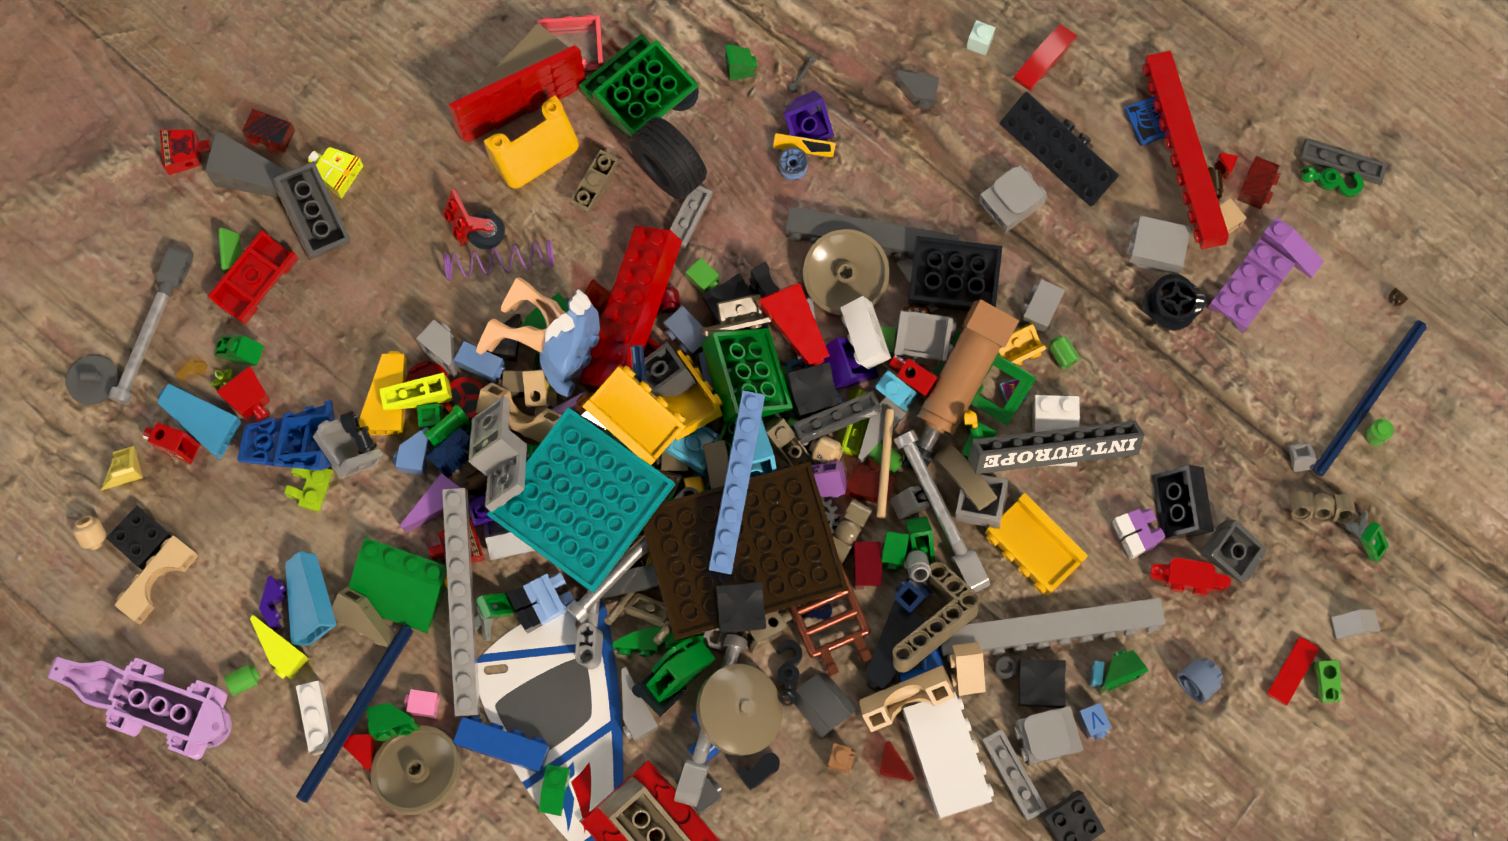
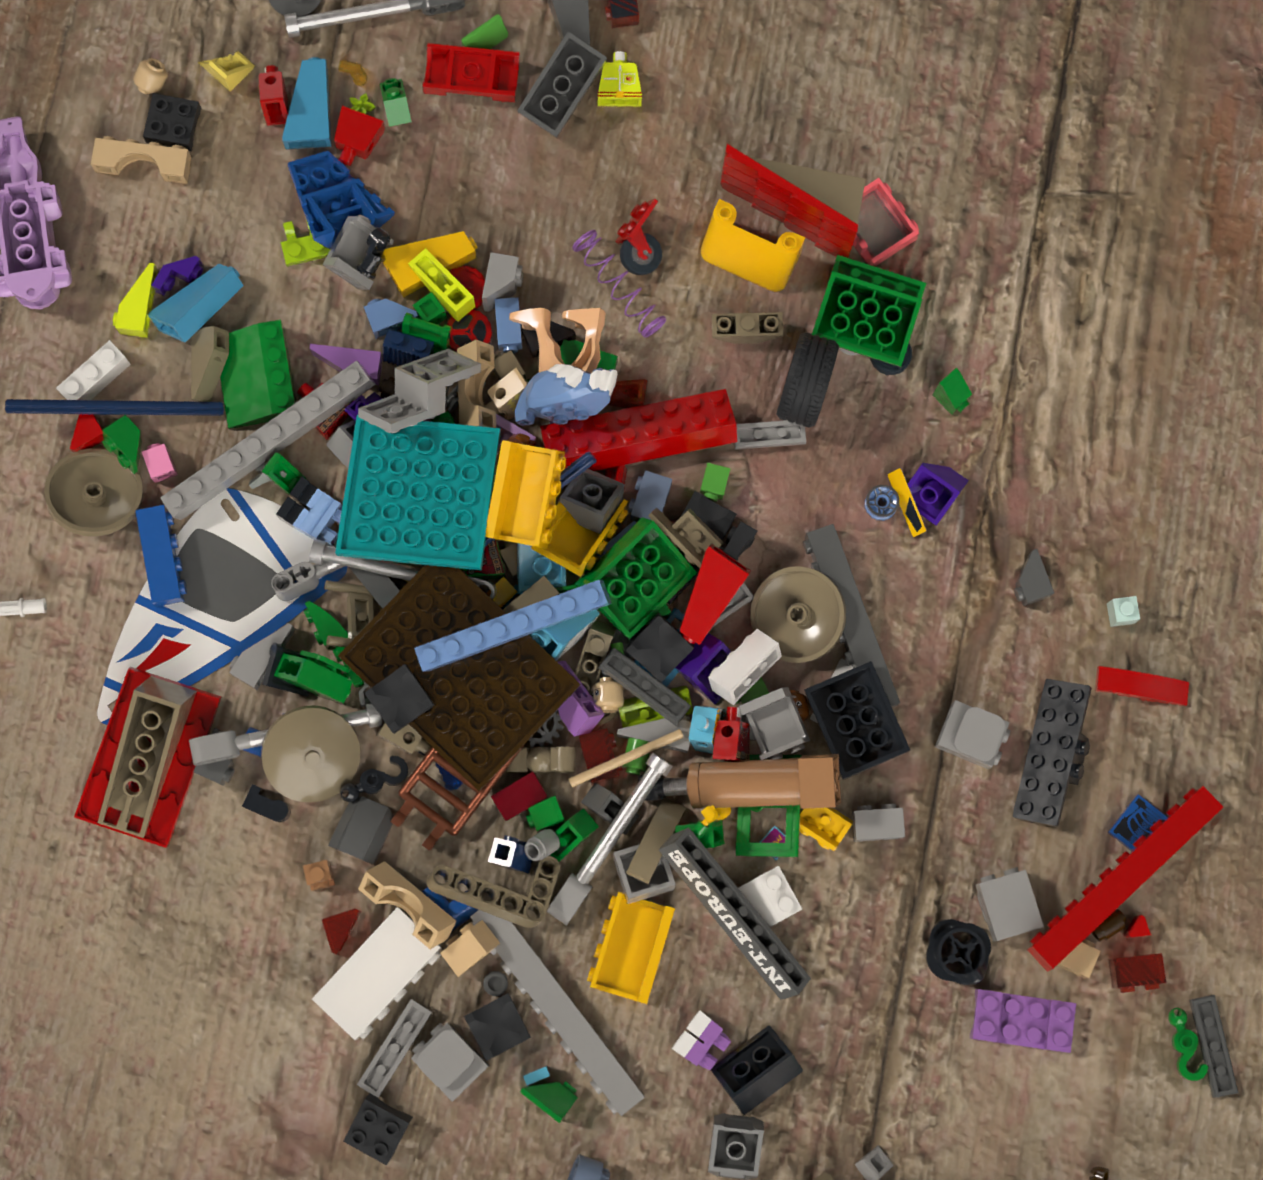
camera: 55 degrees right, 5 degrees up
bright green brick [224,664,261,696] -> none
green slope [539,764,571,816] -> none
dark red piece [659,285,680,313] -> none
dark grey hinge [789,55,816,92] -> none
black slope [864,600,926,692] -> none
bright green brick [1049,335,1081,370] -> none
medium blue brick [1077,703,1112,740] -> none
red hinge [1150,557,1232,596] -> none
medium lavender slope [1260,216,1324,278] -> none

